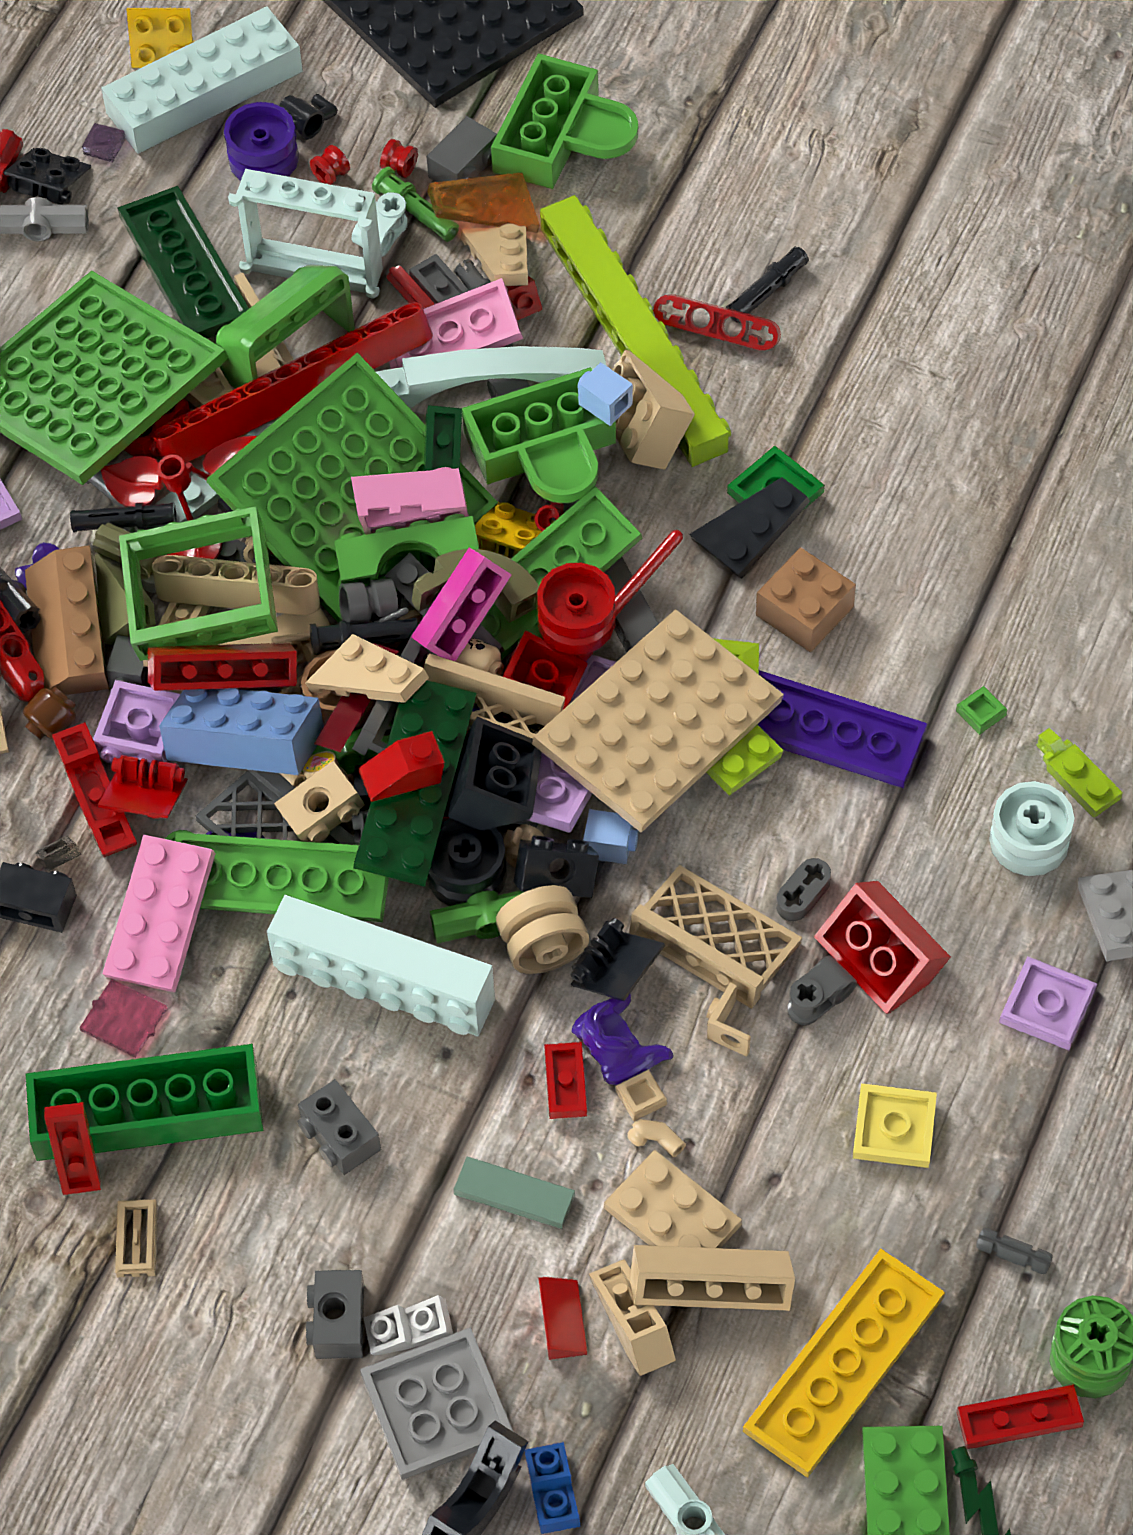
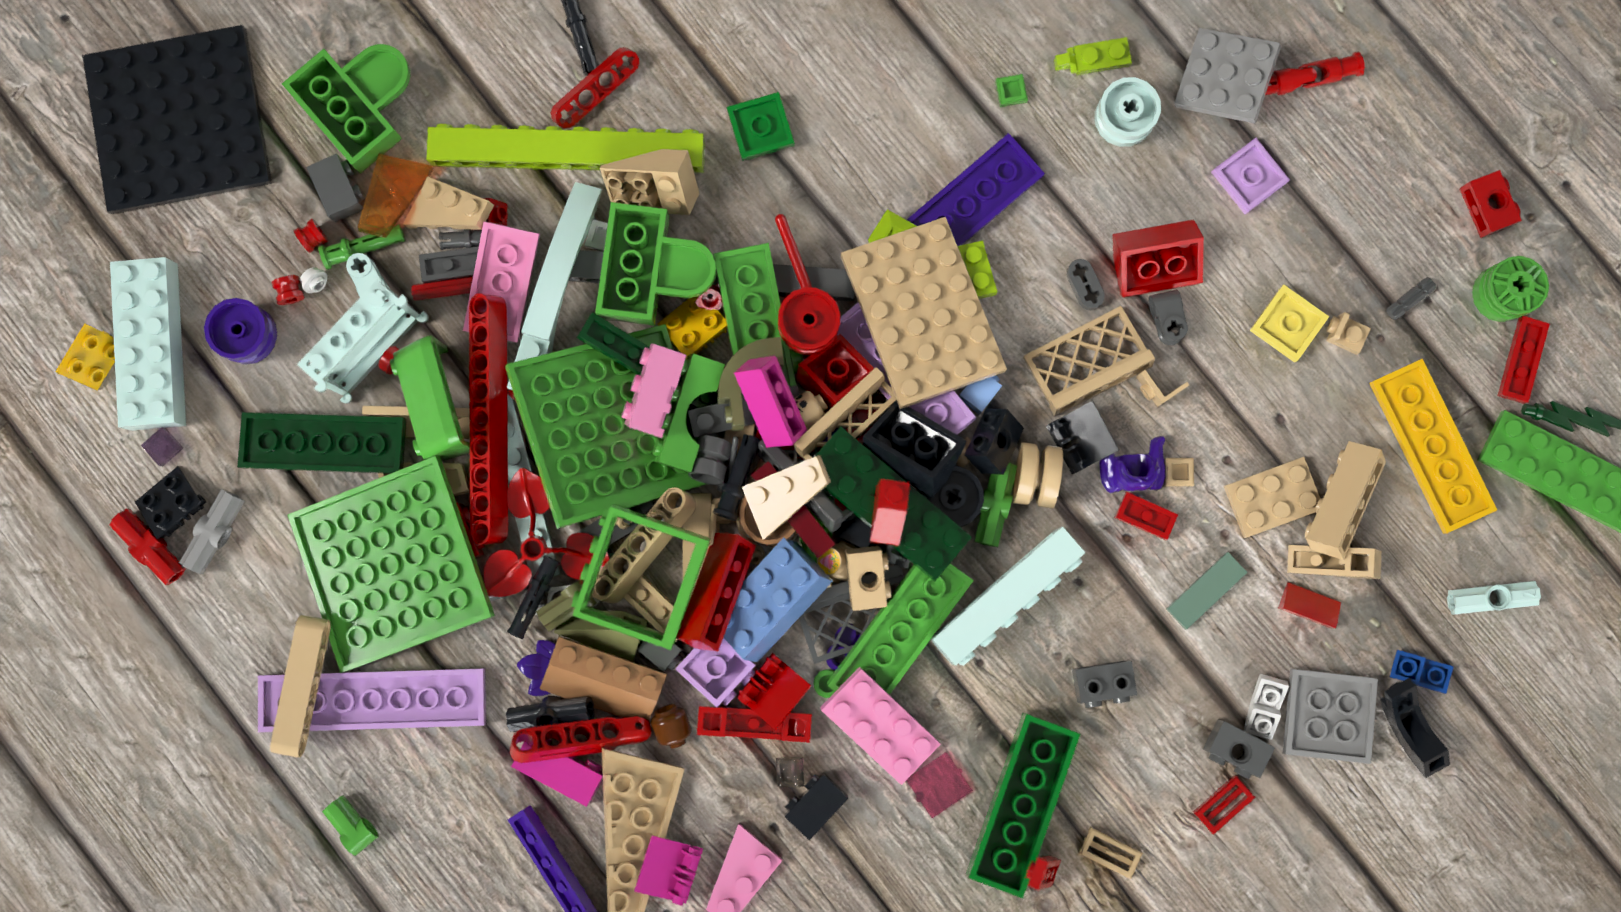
camera: 60 degrees left, 25 degrees up
black piece [279,94,338,140] -> none
light blue brick [578,362,633,426] -> none
tan arm [628,1119,686,1157] -> none
black wing [689,477,810,579] -> none
medium nougat brick [756,547,856,653] -> none
none -> white plate [300,267,328,293]
none -> red tile [1193,775,1256,835]
none -> tan bracket [1326,312,1371,355]

